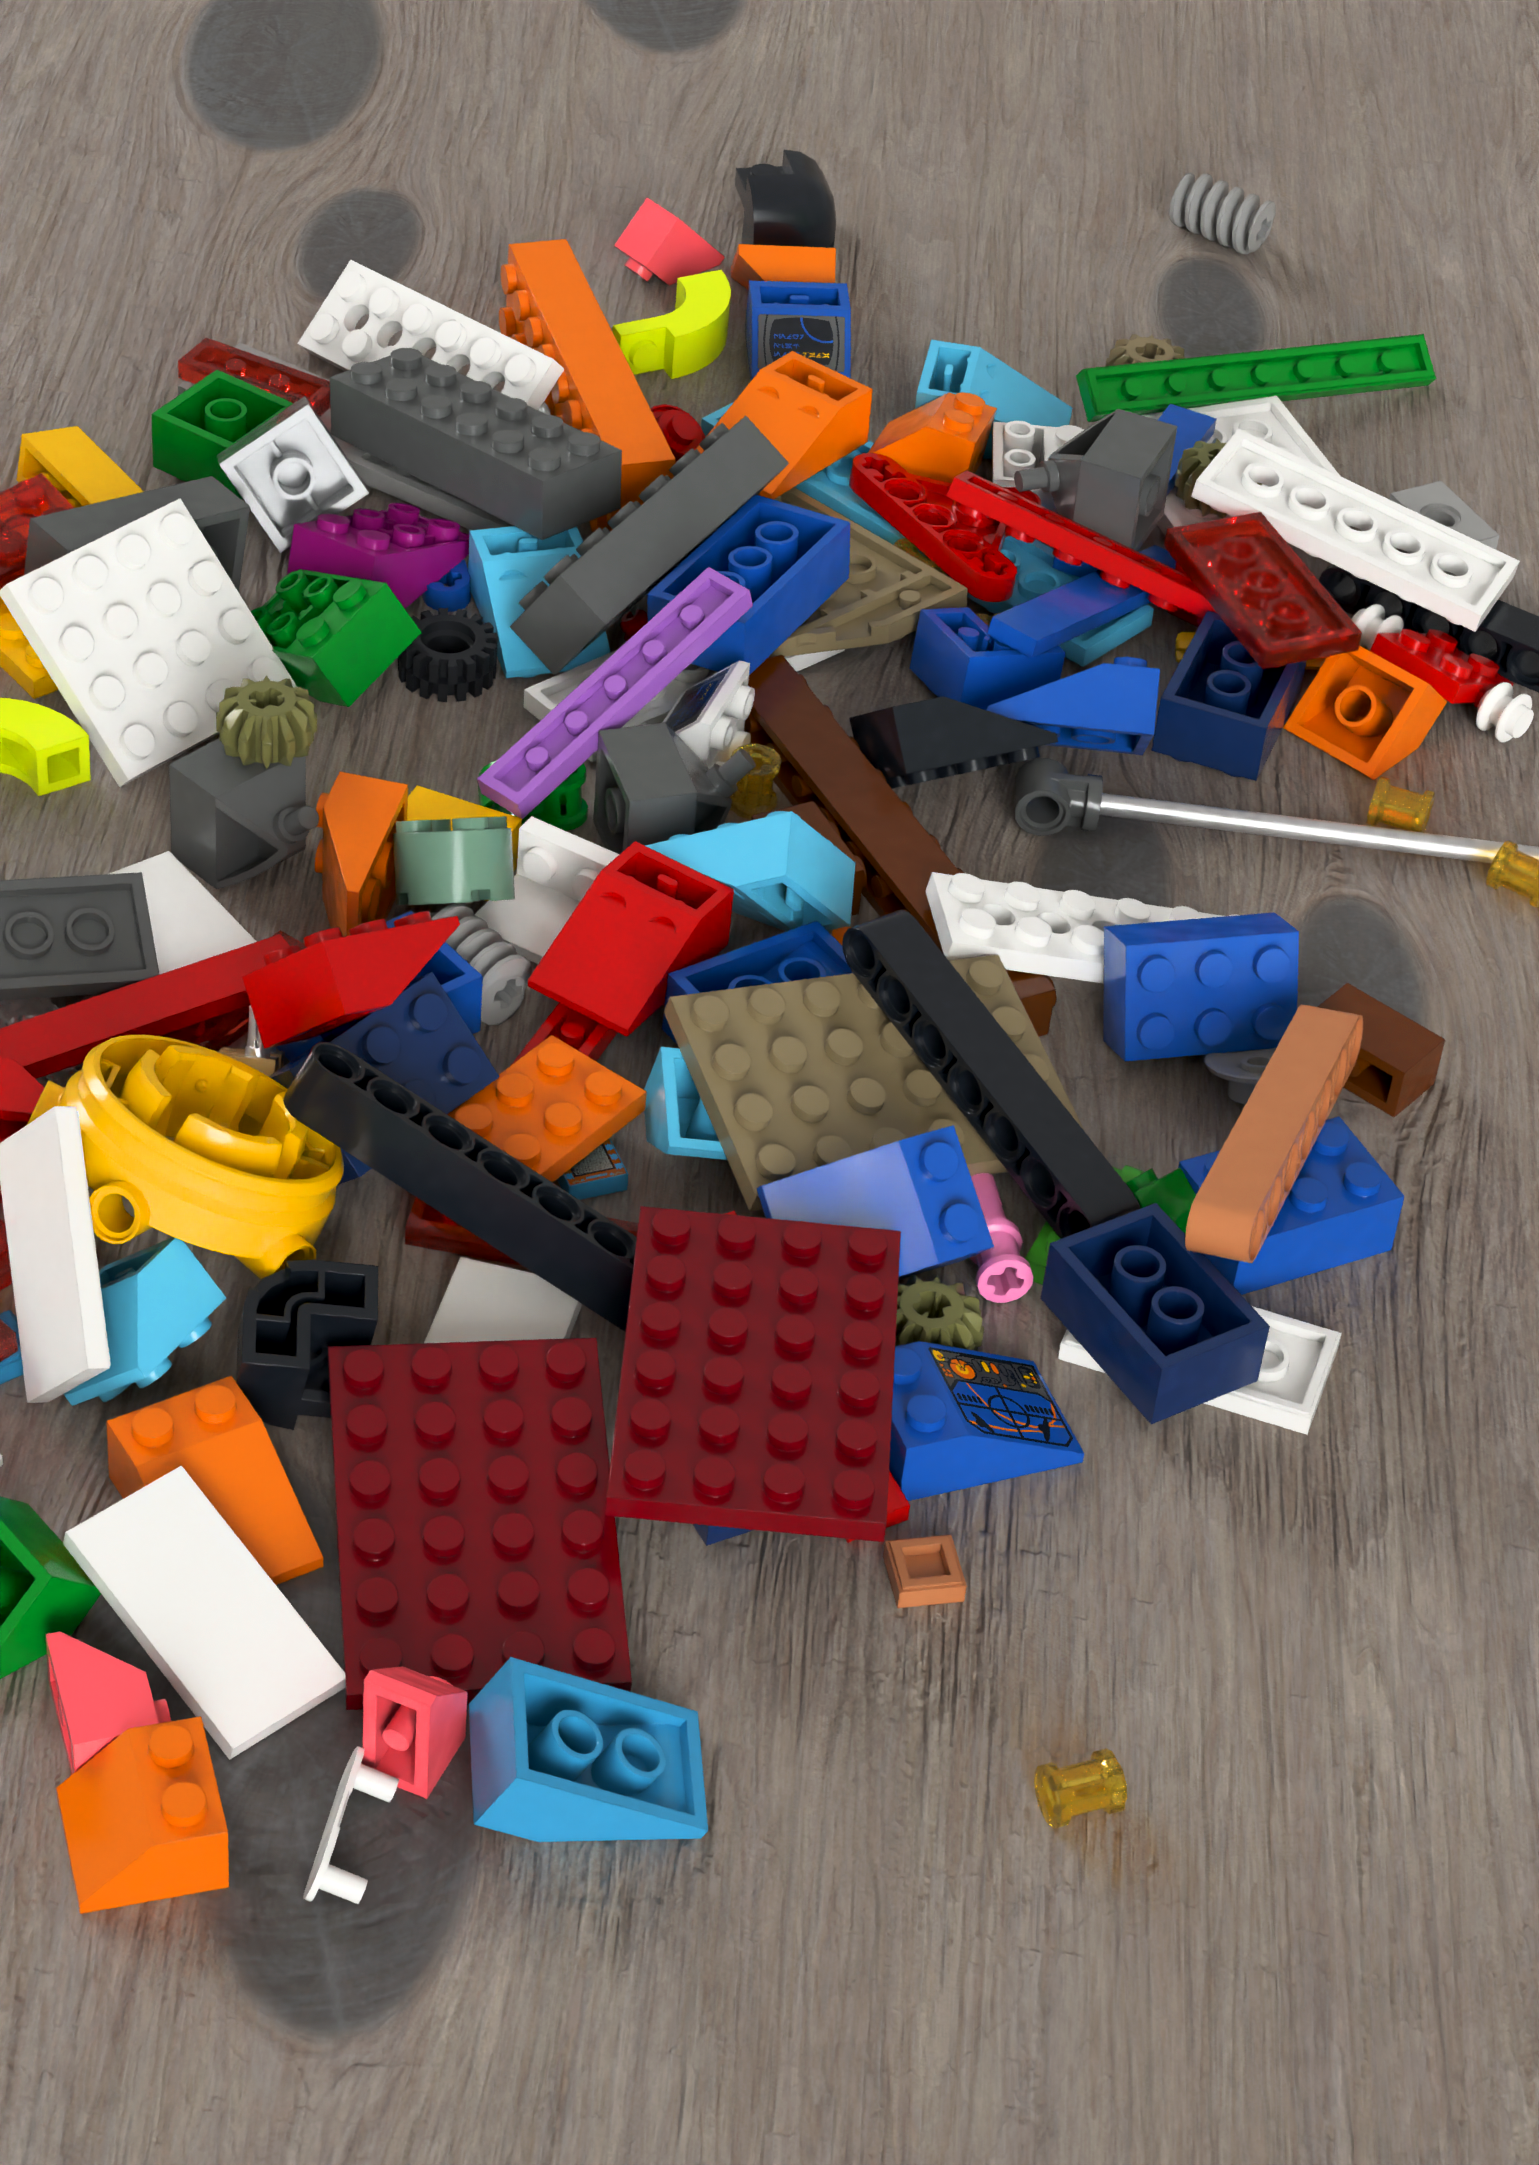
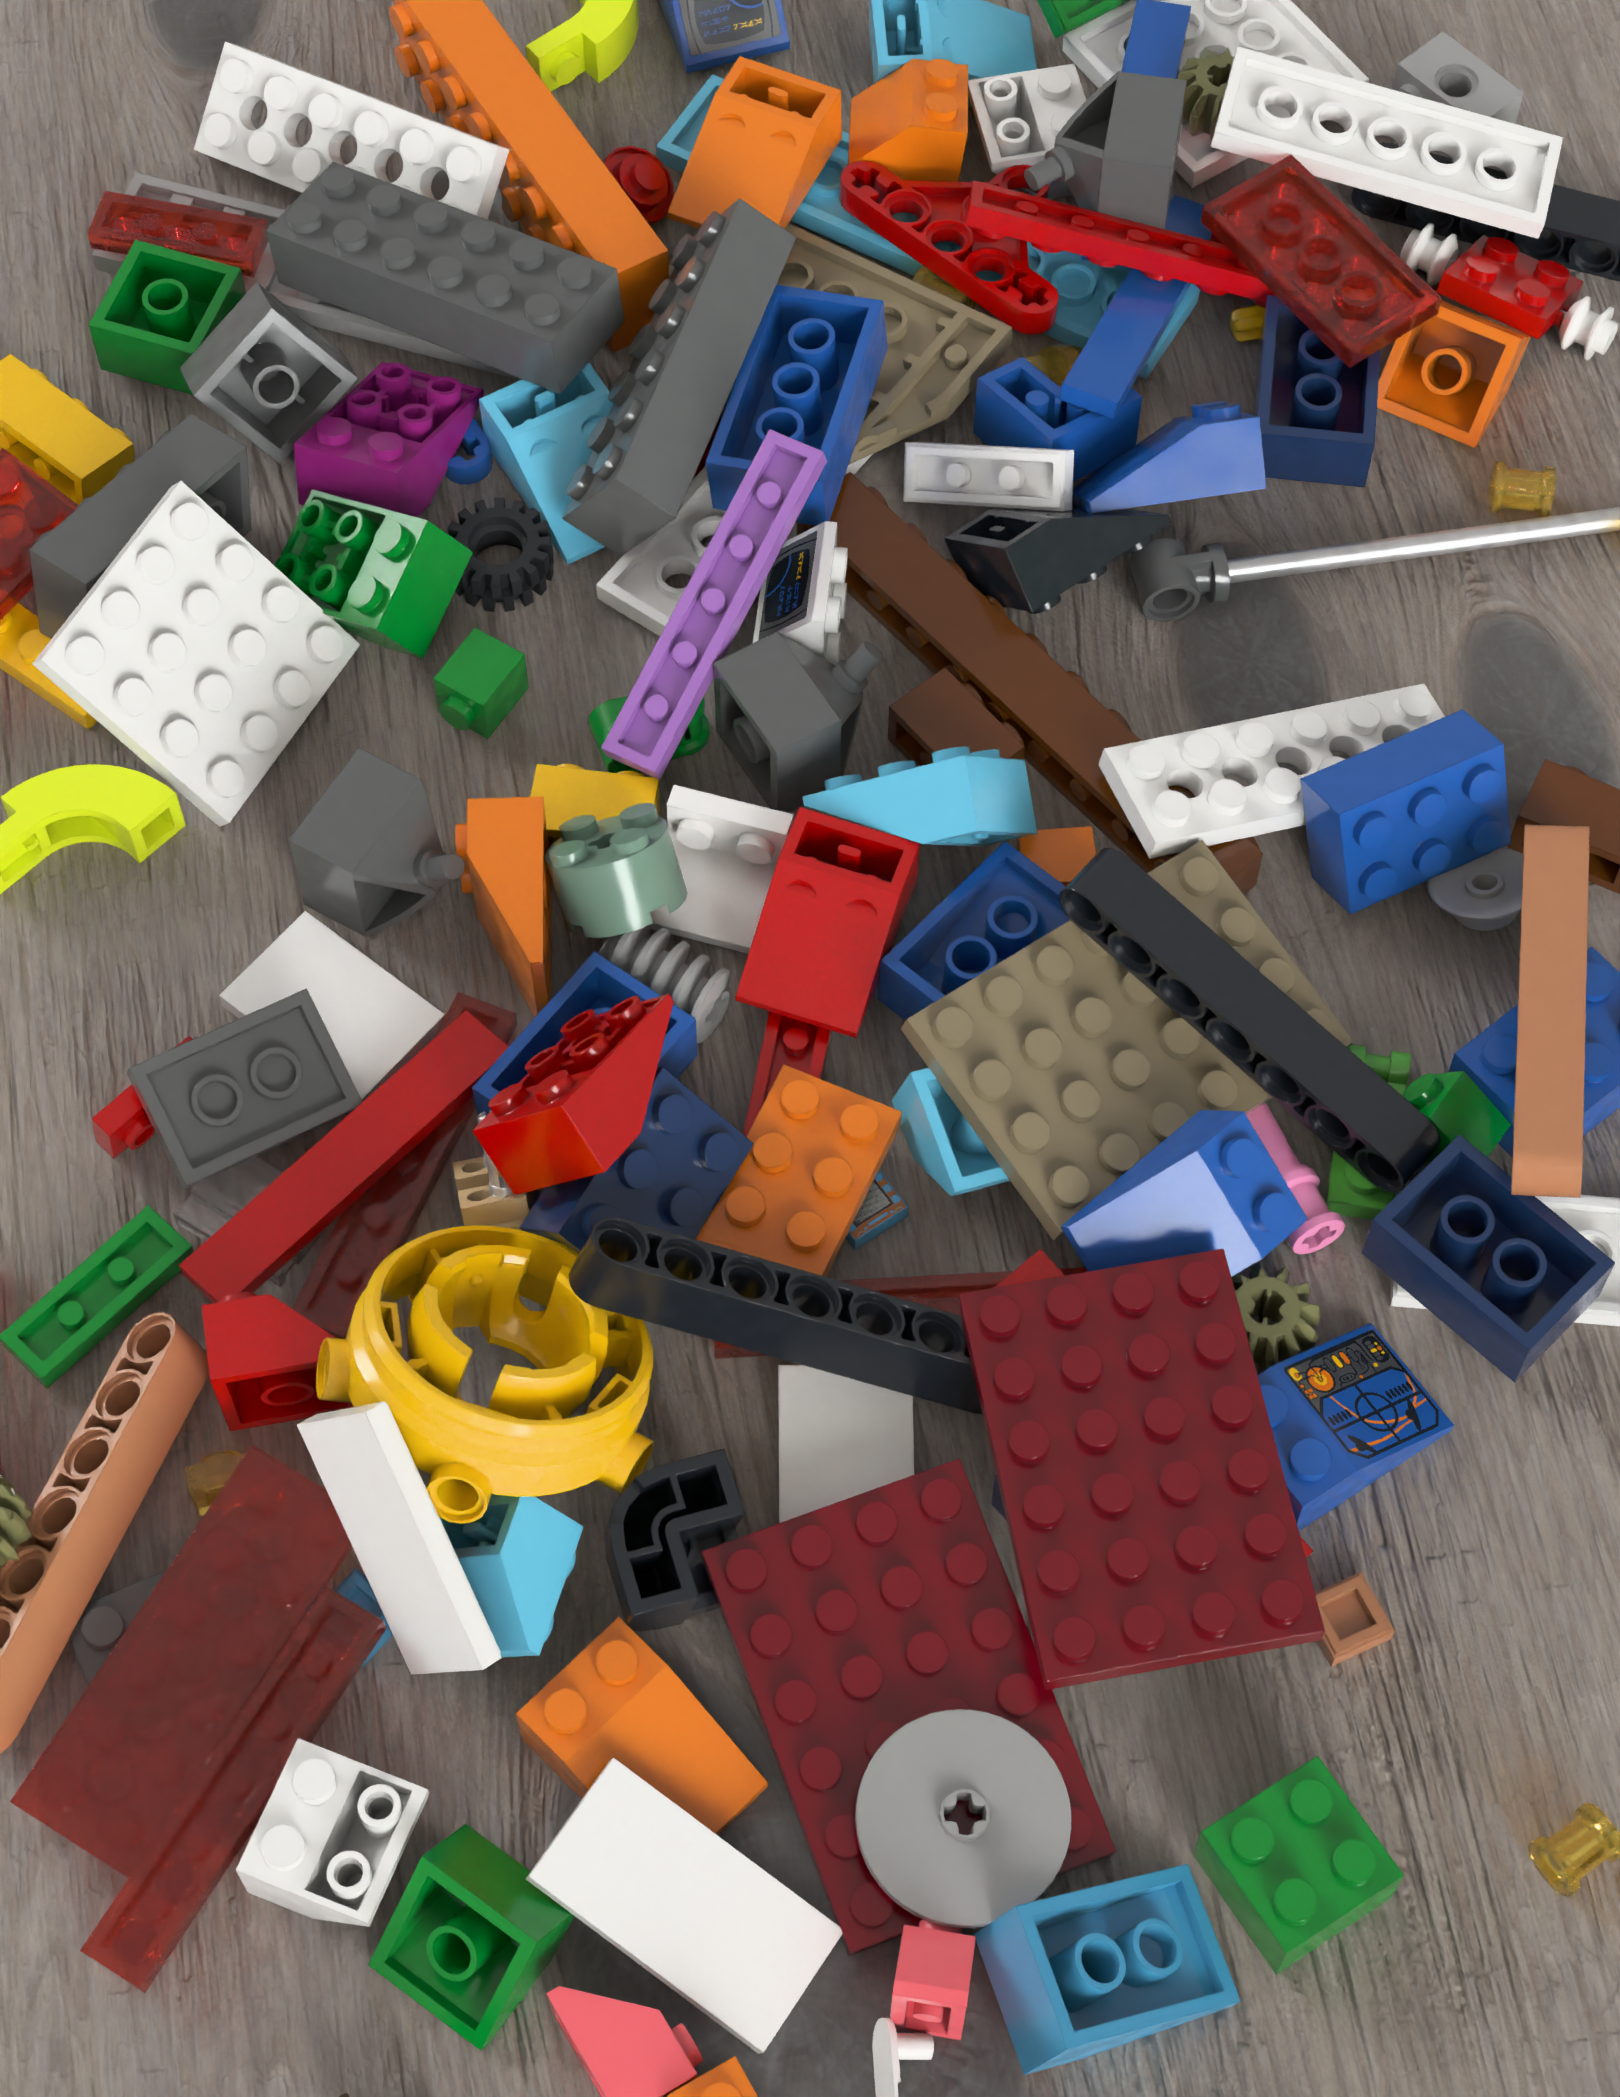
camera: 10 degrees left, 20 degrees up
olive gear [216,675,317,769] -> none
clear yellow bush [730,744,781,819] -> none
none -> green brick [433,628,529,739]
none -> light grey piece [855,1709,1071,1928]
none -> white tile [903,441,1074,511]
none -> green brick [1193,1756,1404,1974]

